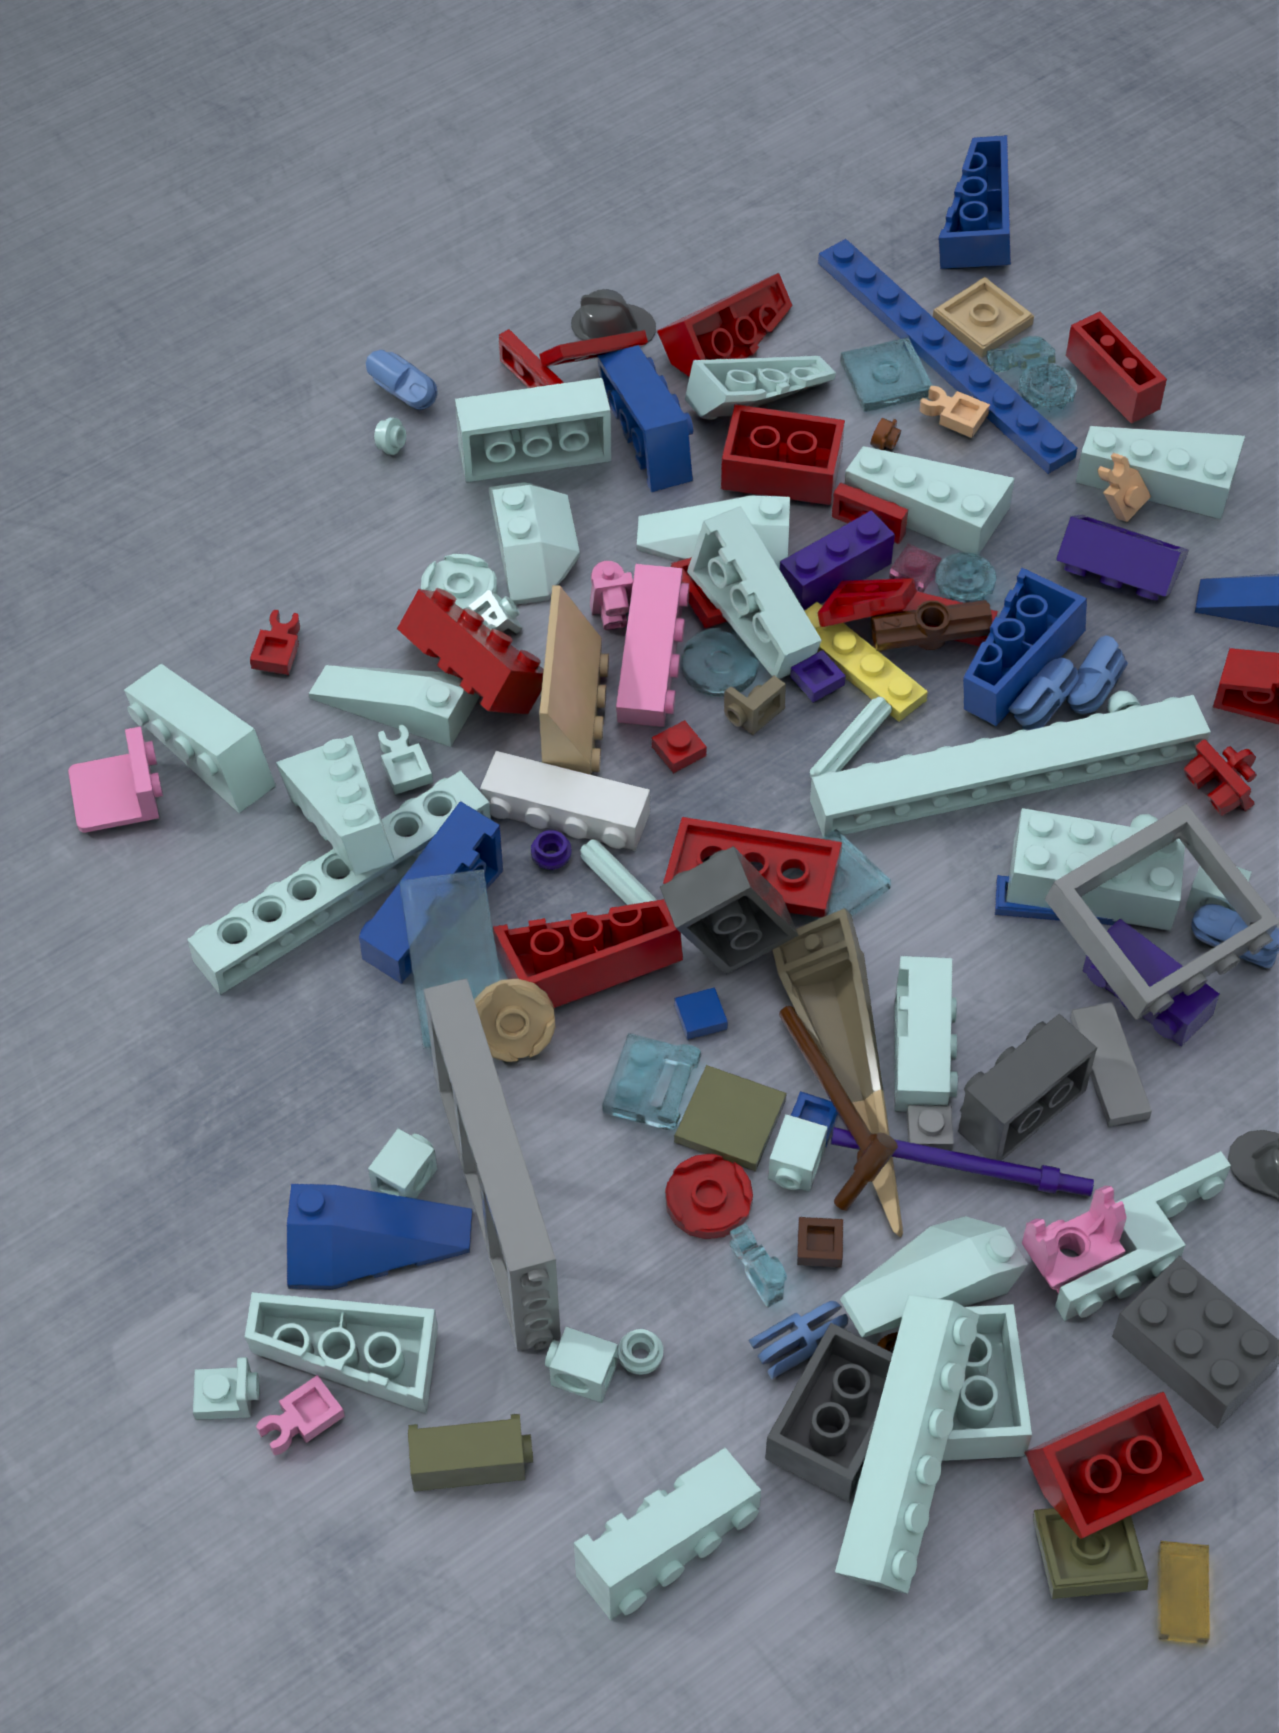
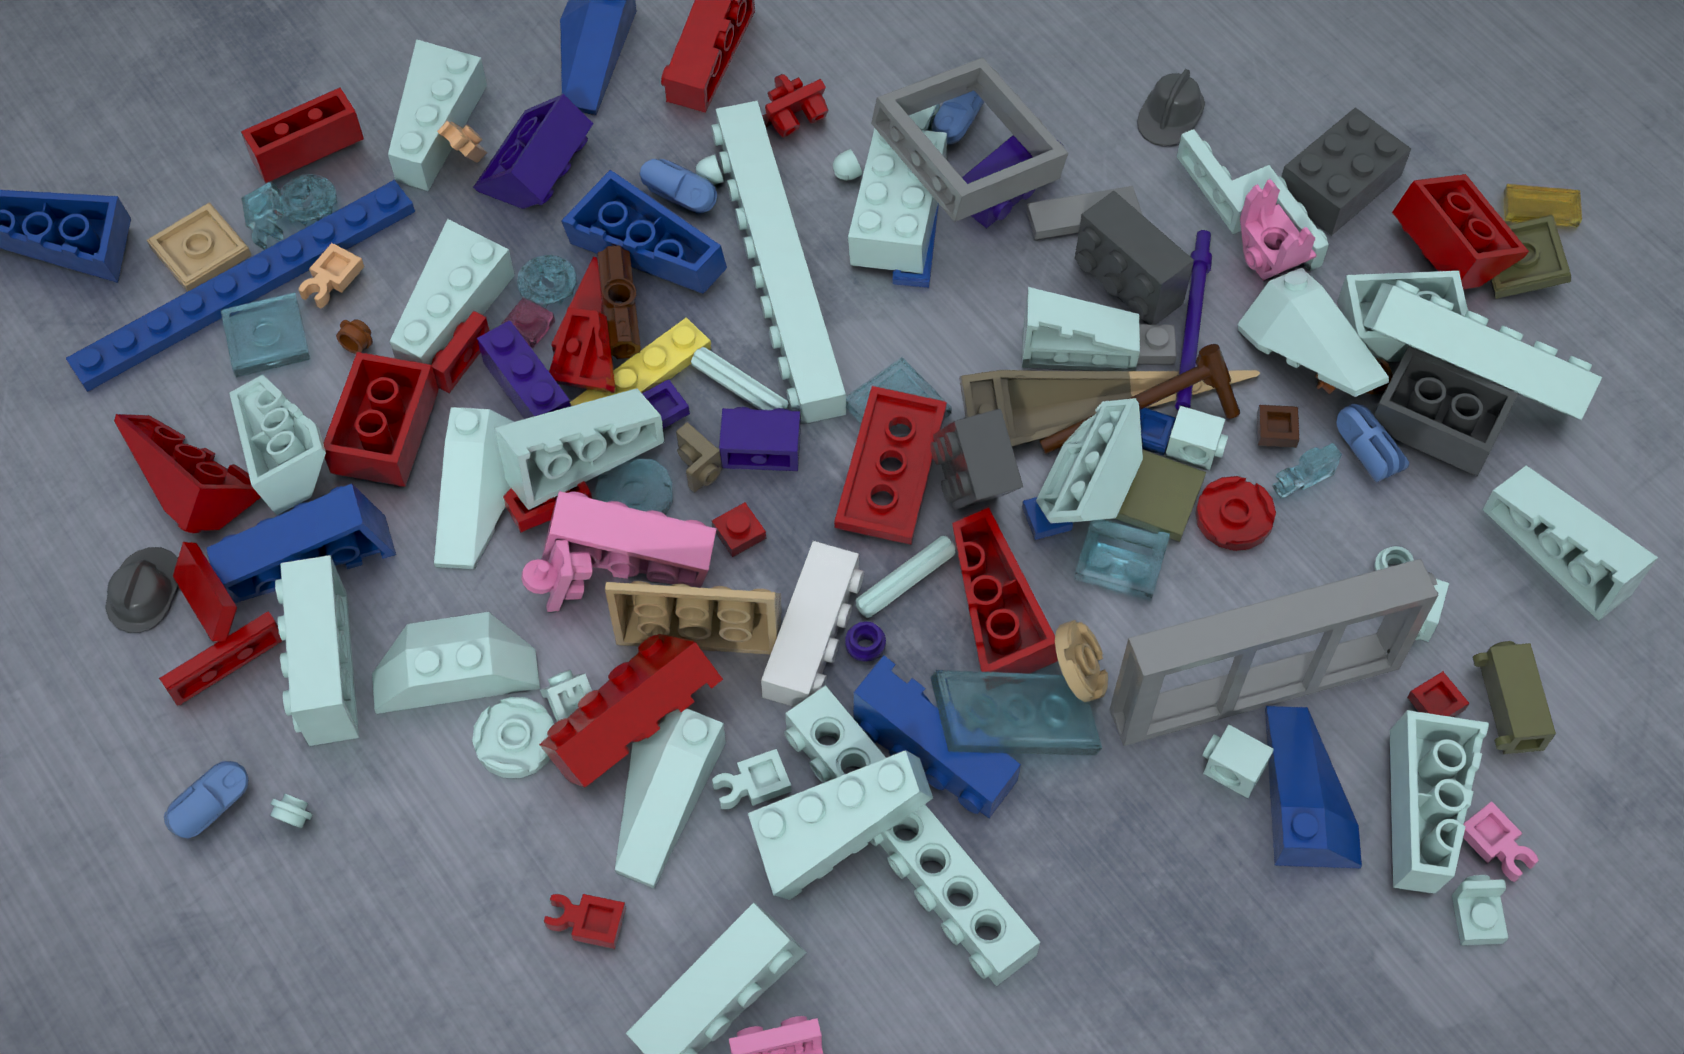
camera: 90 degrees left, 5 degrees up
medium blue arm [1008,658,1079,730] -> none
none -> dark purple brick [719,407,801,471]
none -> light aqua wedge [1036,398,1143,523]
none -> red plate [1407,671,1470,717]

